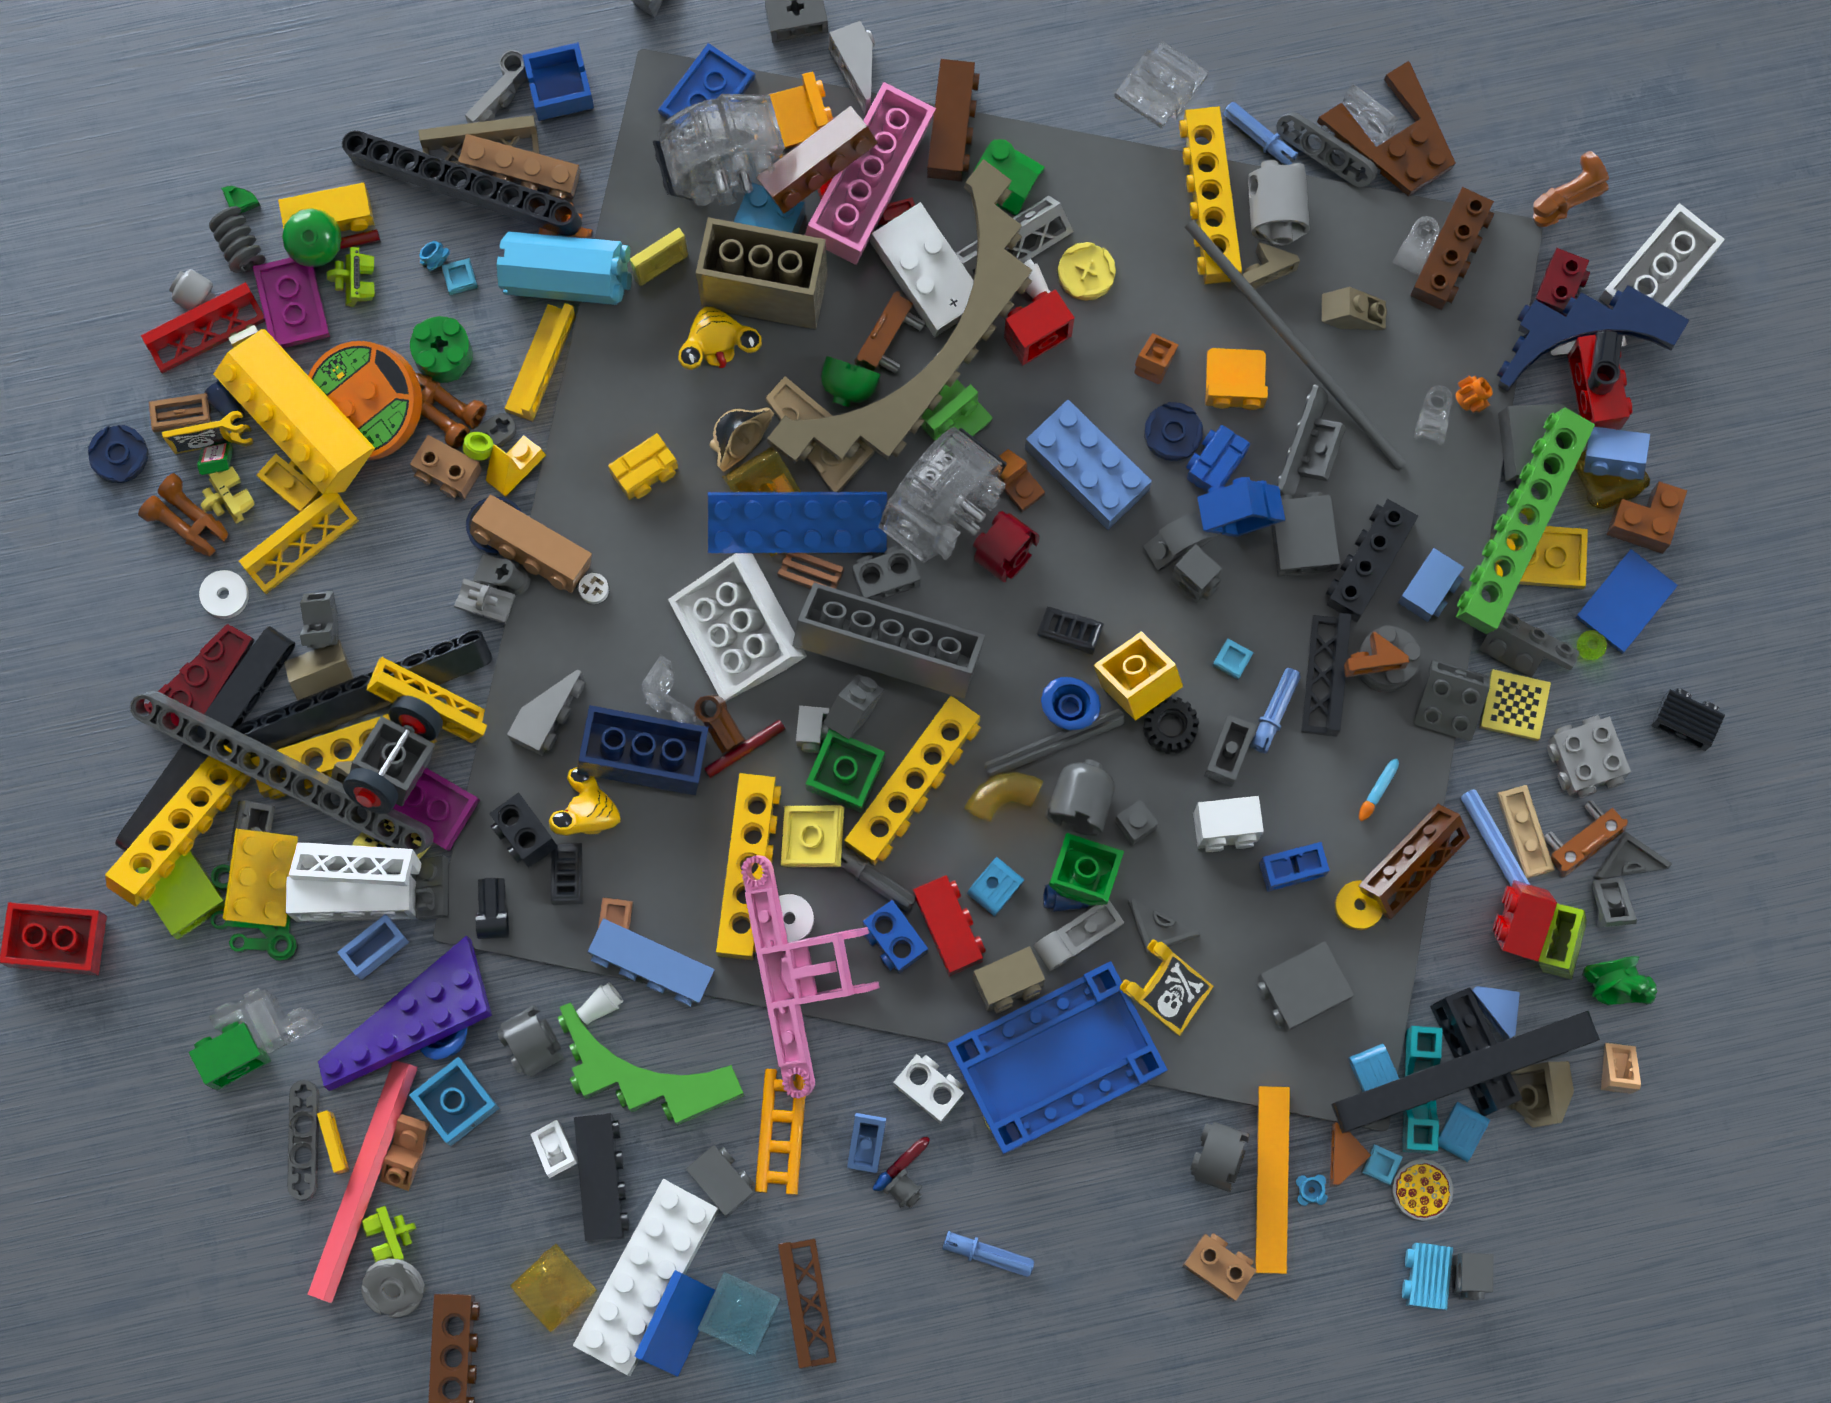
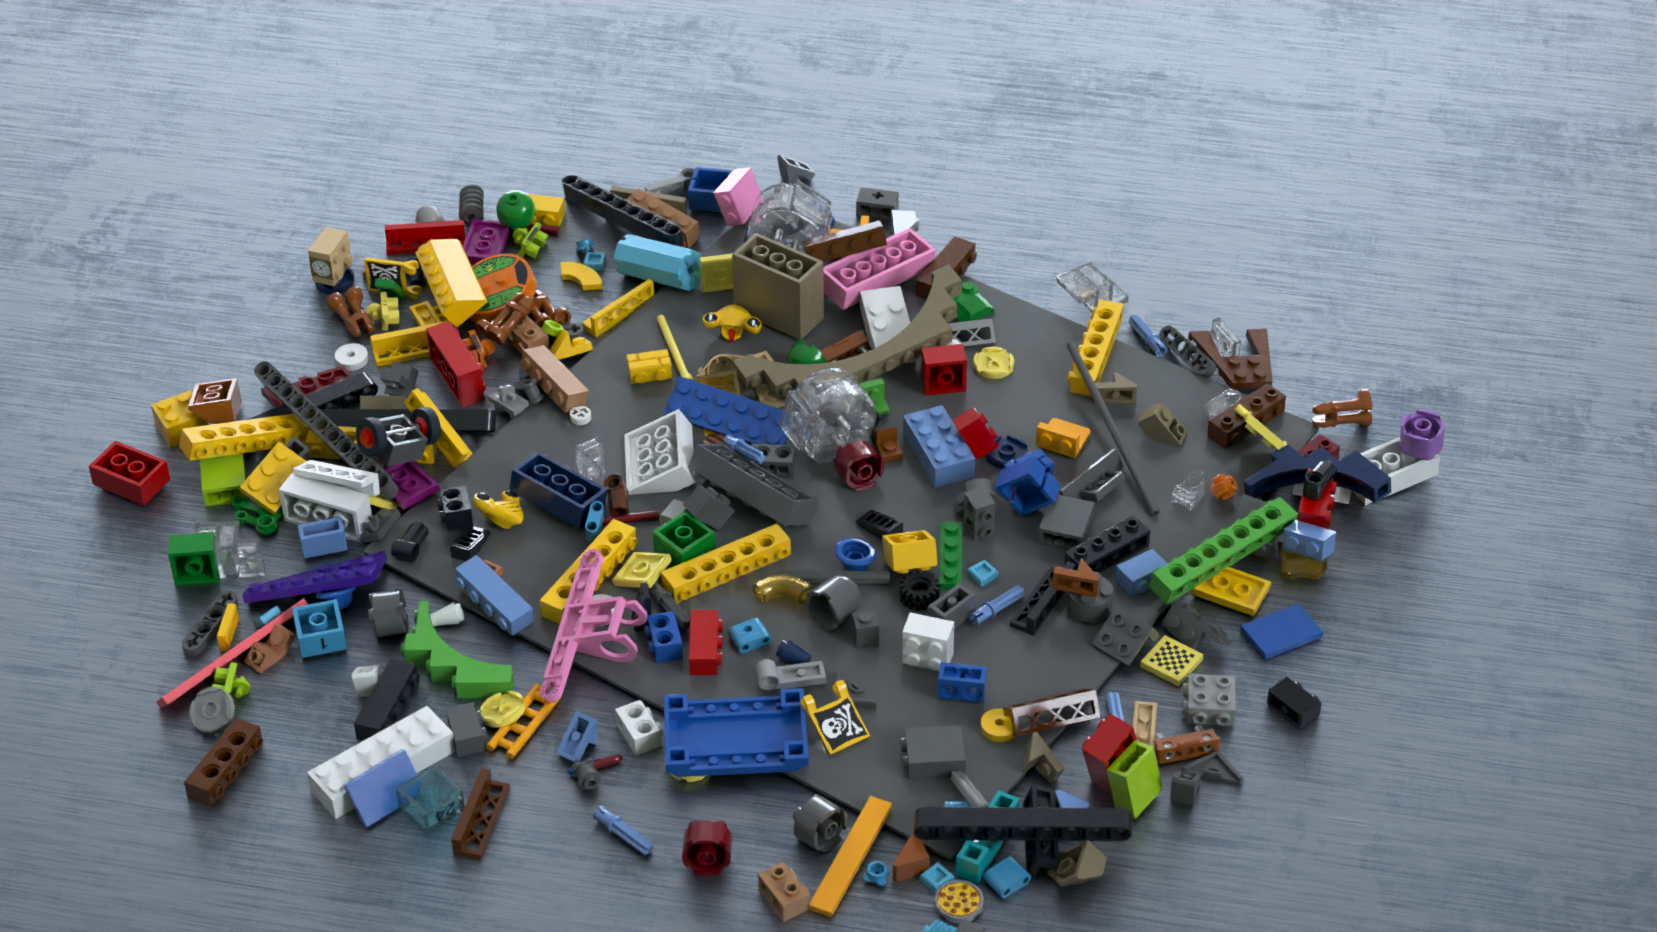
camera: 25 degrees right, 35 degrees down
green tile [221,186,261,215] -> none
green brick [410,316,473,383] -> none
light grey slope [507,670,585,756] -> none
clear yellow slope [510,1244,597,1332] -> none
dark tan brick [973,946,1045,1014] -> none
green slope [1049,833,1124,905] -> none
dark orange slope [1134,333,1179,384] -> none
light grey cylinder [1248,160,1310,246] -> none
medium azure piece [1359,759,1399,821] -> none
clear neon green plate [1576,630,1607,660] -> none
green piece [1582,956,1658,1006] -> none
light nougat slope [1601,1043,1641,1094] -> none
dark orange brick [1607,481,1687,554] -> none
none -> yellow brick [151,391,208,447]
none -> dark orange slope [188,378,242,425]
none -> medium azure tile [252,606,281,628]
none -> tan brick [308,227,353,286]
none -> red brick [426,321,486,407]
none -> orange hips [462,330,496,368]
none -> dark orange piece [476,292,535,345]
none -> light yellow tile [480,691,526,728]
none -> yellow tile [560,262,603,291]
none -> dark azure piece [585,501,604,543]
none -> black slope [631,582,652,632]
none -> light yellow bar [657,315,694,381]
none -> dark red brick [682,820,732,876]
none -> bright pink brick [714,167,764,226]
none -> medium blue axle [723,434,766,465]
none -> green plate [939,521,962,590]
none -> light grey axle [950,769,988,807]
none -> red piece [952,407,999,460]
none -> dark tan slope [1022,732,1065,784]
none -> light yellow plate [1234,404,1287,450]
none -> medium lavender brick [1400,409,1445,460]

